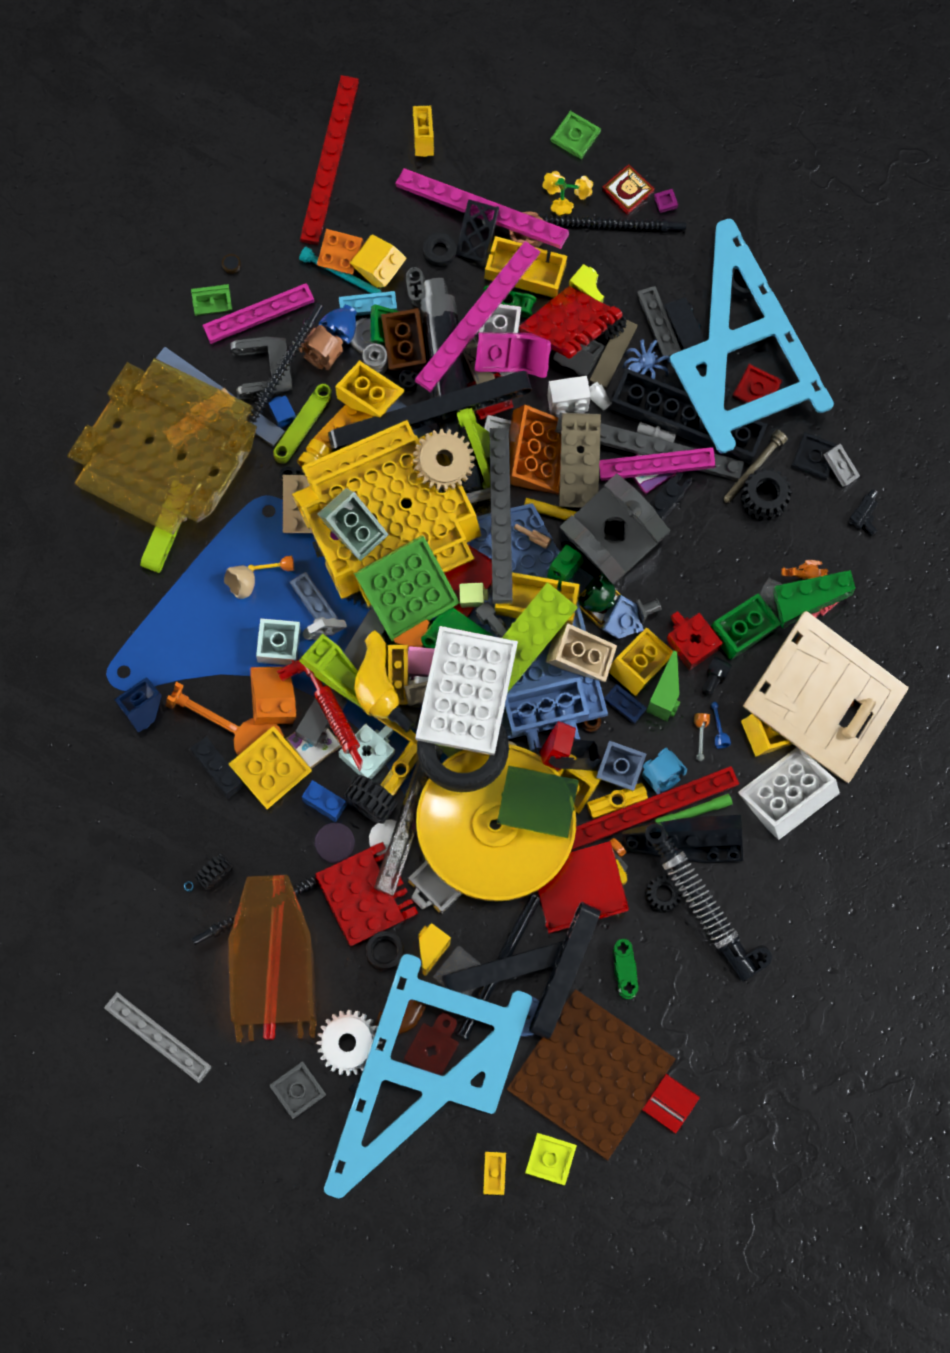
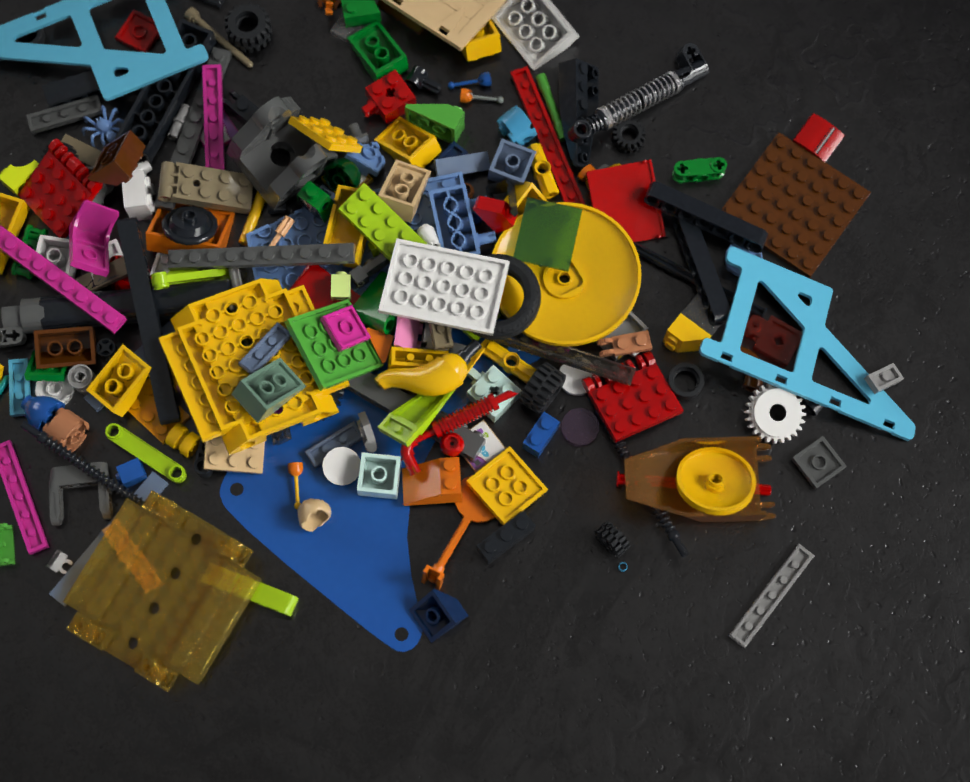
camera: 85 degrees left, 0 degrees up
tan gear [412,429,475,491] -> none
yellow plate [483,1152,506,1195] -> none
neon yellow plate [525,1133,577,1186] -> none
none -> light grey tile [46,550,73,574]
none -> reddish brown slope [88,130,146,186]
none -> black piece [161,206,218,245]
none -> sand blue tile [238,322,292,375]
none -> yellow plate [288,115,363,153]
none -> dark pink tile [320,305,371,352]
none -> white tile [322,447,361,486]
none -> white cone [417,224,441,247]
none -> sand blue tile [433,151,490,177]
none -> red plate [440,432,464,457]
none -> nougat hinge [596,330,652,357]
none -> yellow dish [676,447,756,515]
none -> light grey plate [864,363,904,394]

